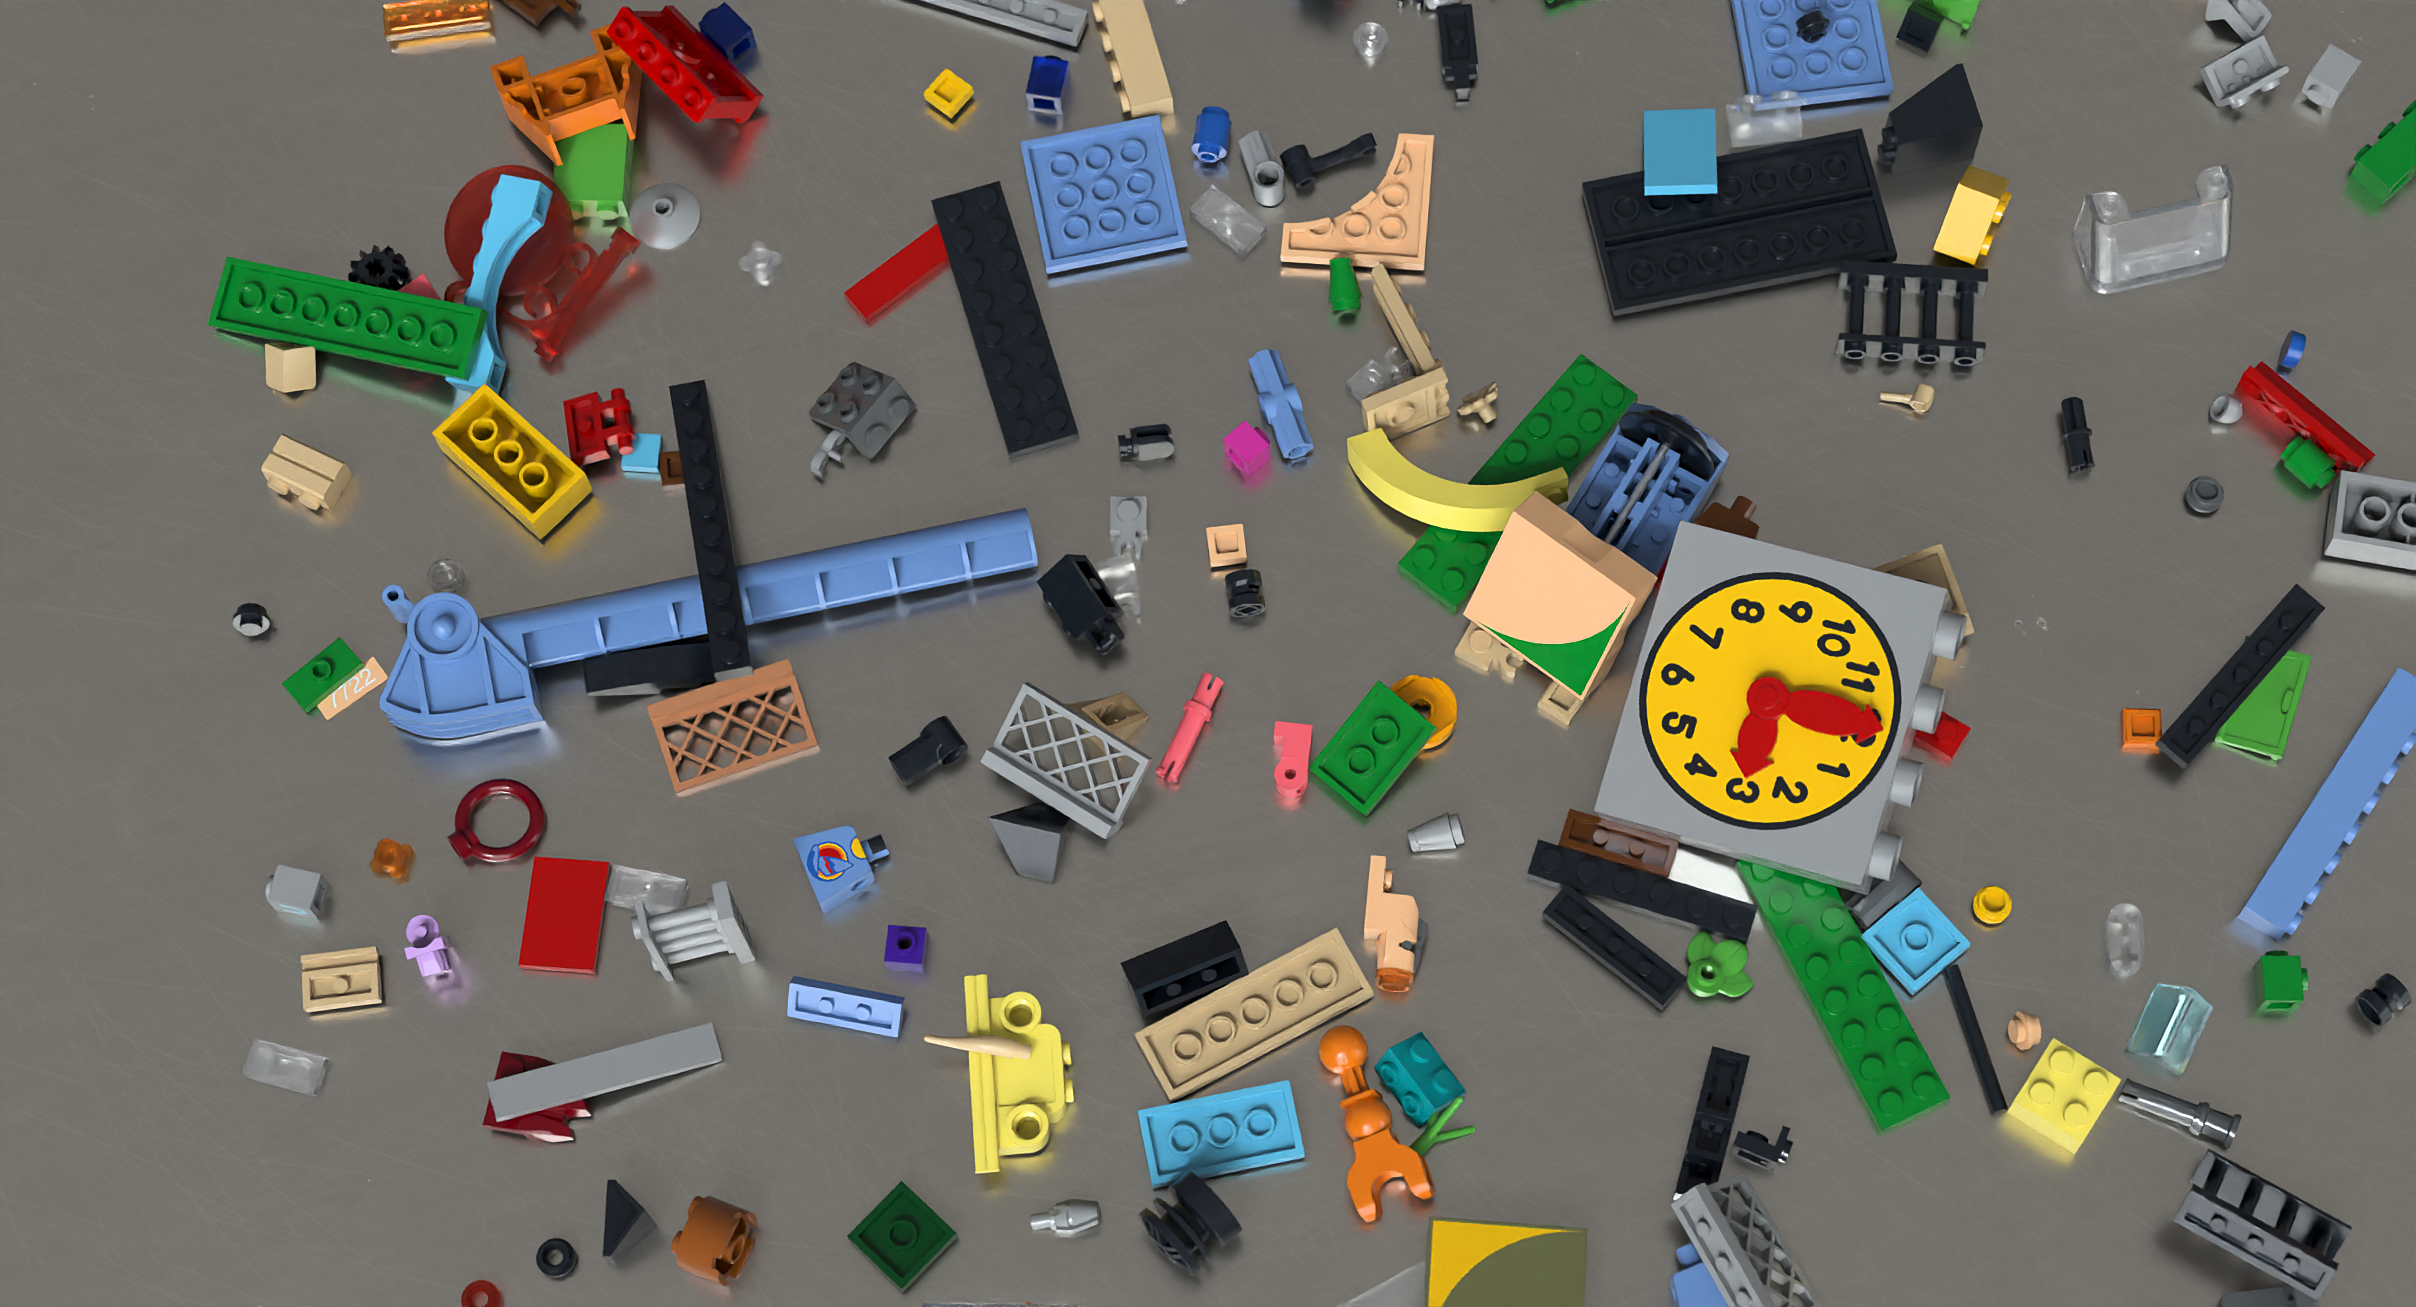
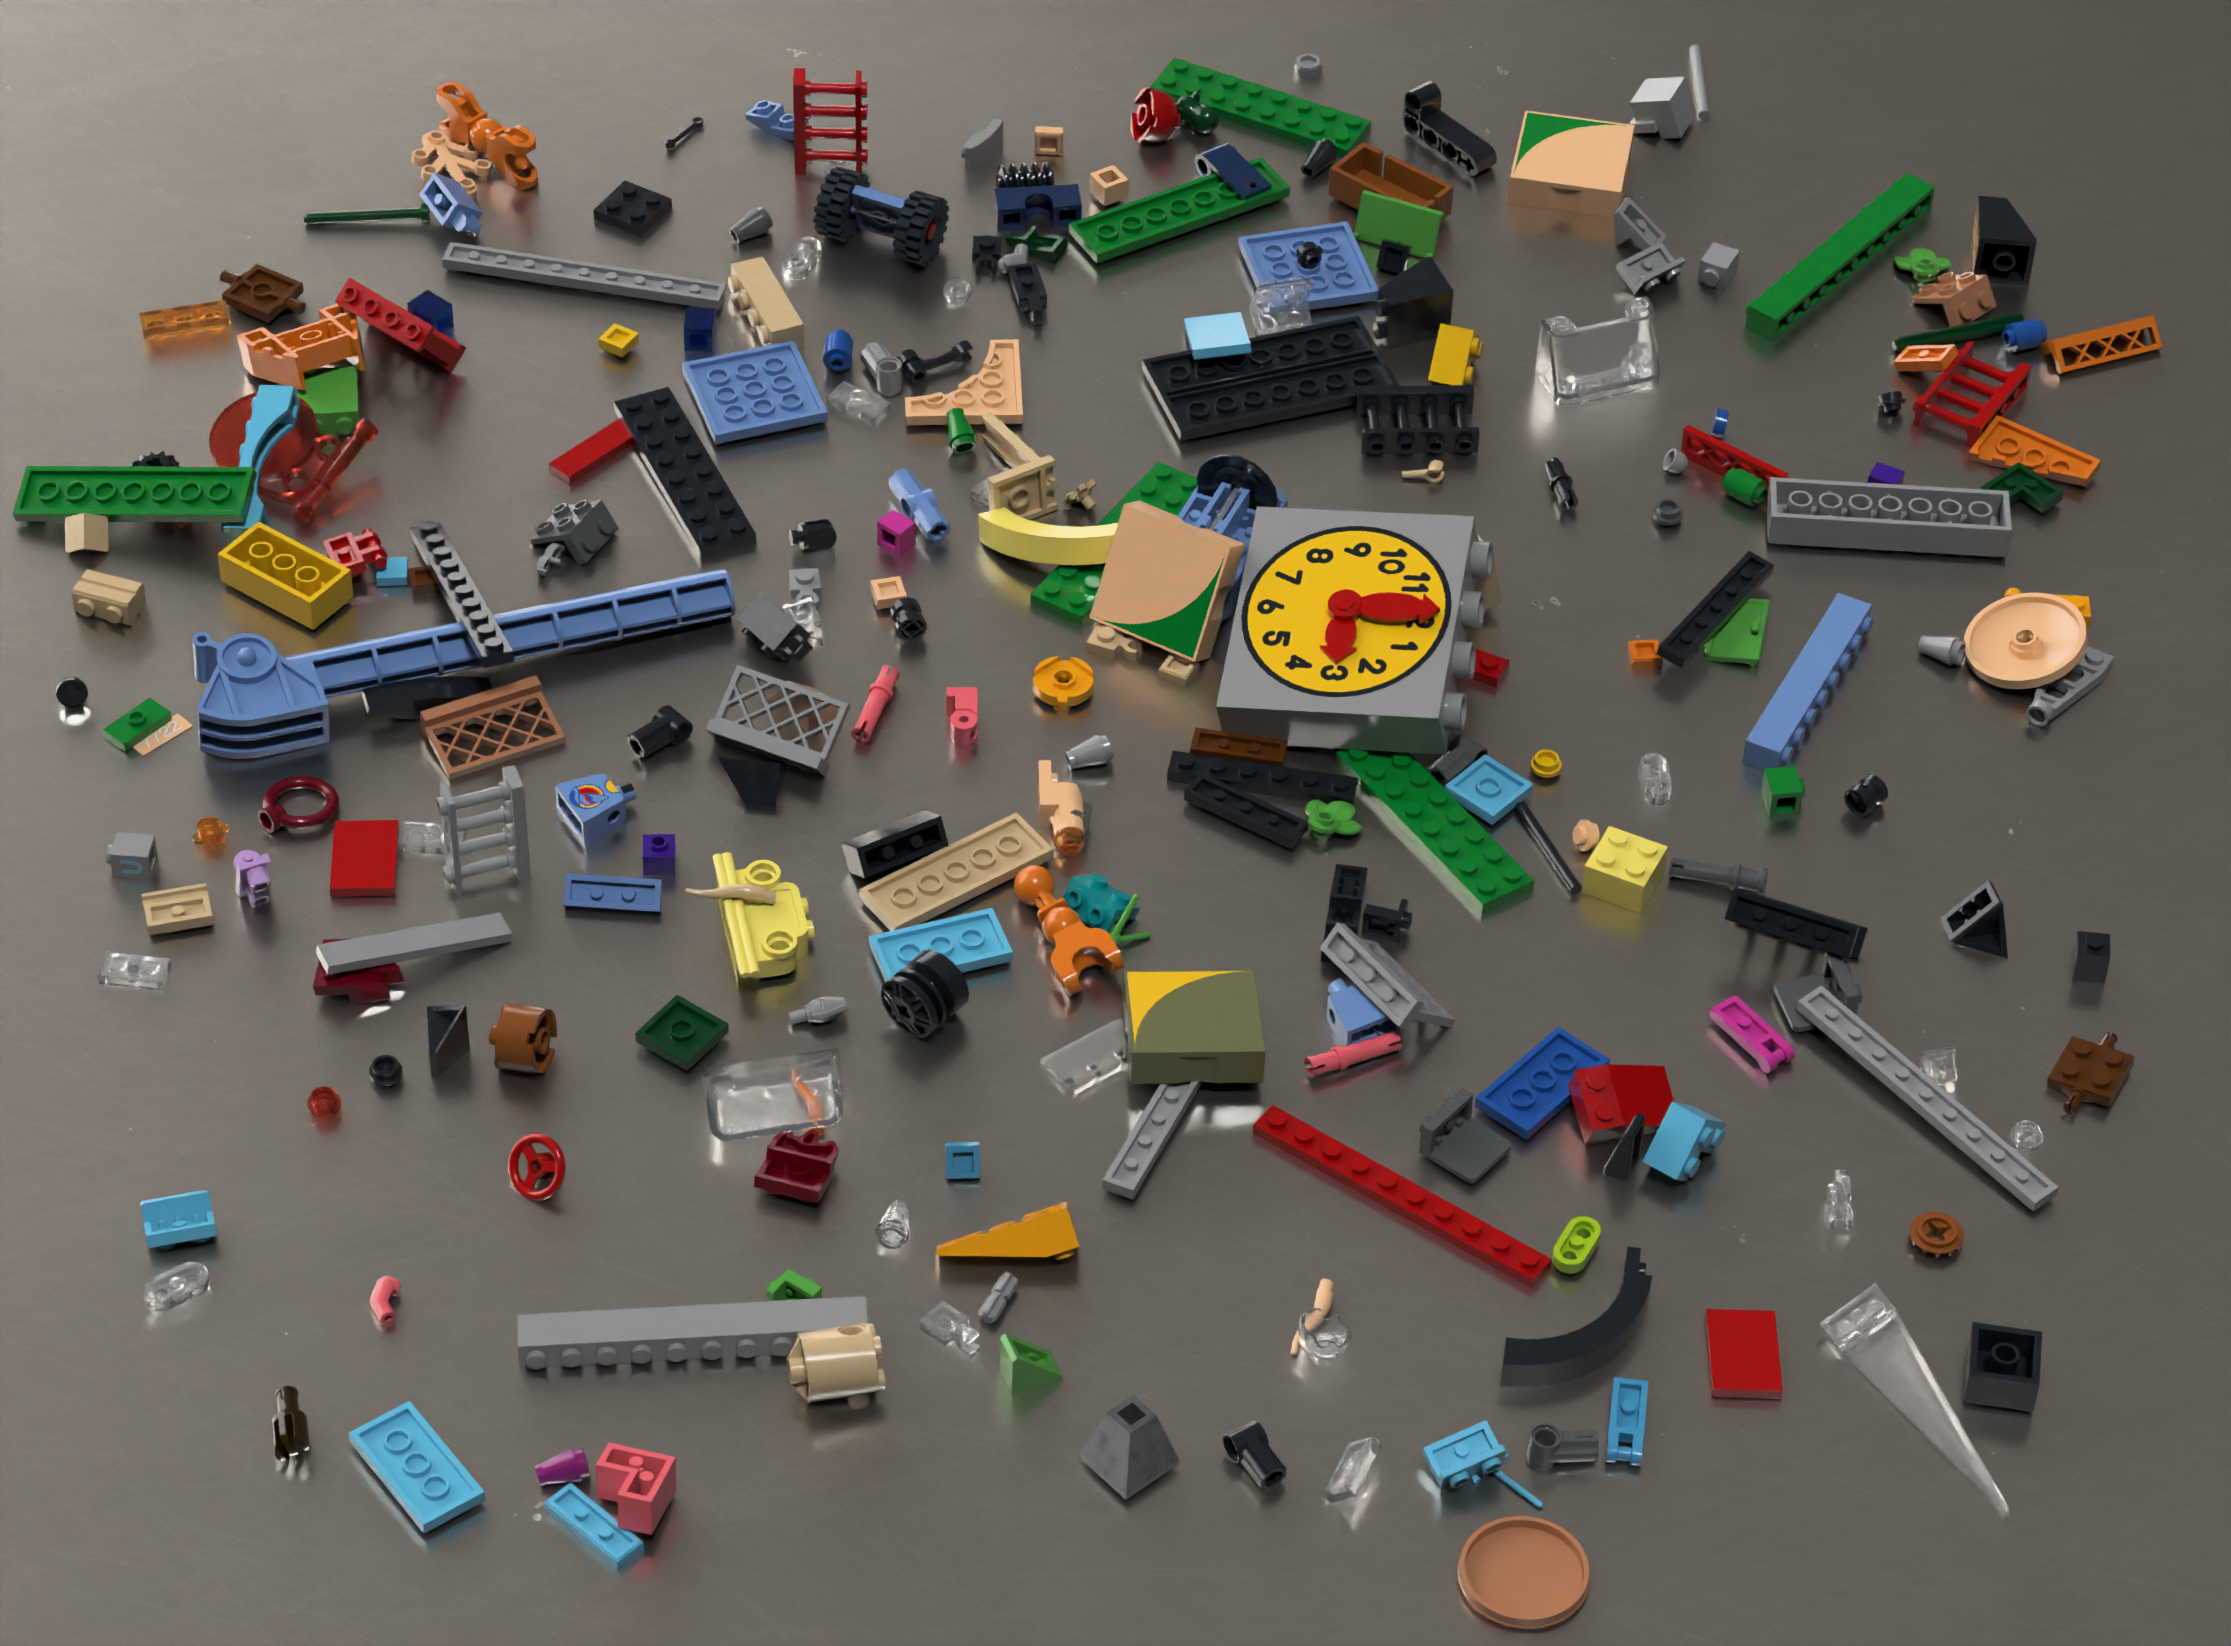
camera: 15 degrees left, 25 degrees down
light grey dish [630,183,701,249] -> none
clear plate [739,241,782,281] -> none
green plate [1308,680,1438,816] -> none
clear light blue panel [2127,983,2213,1075] -> none

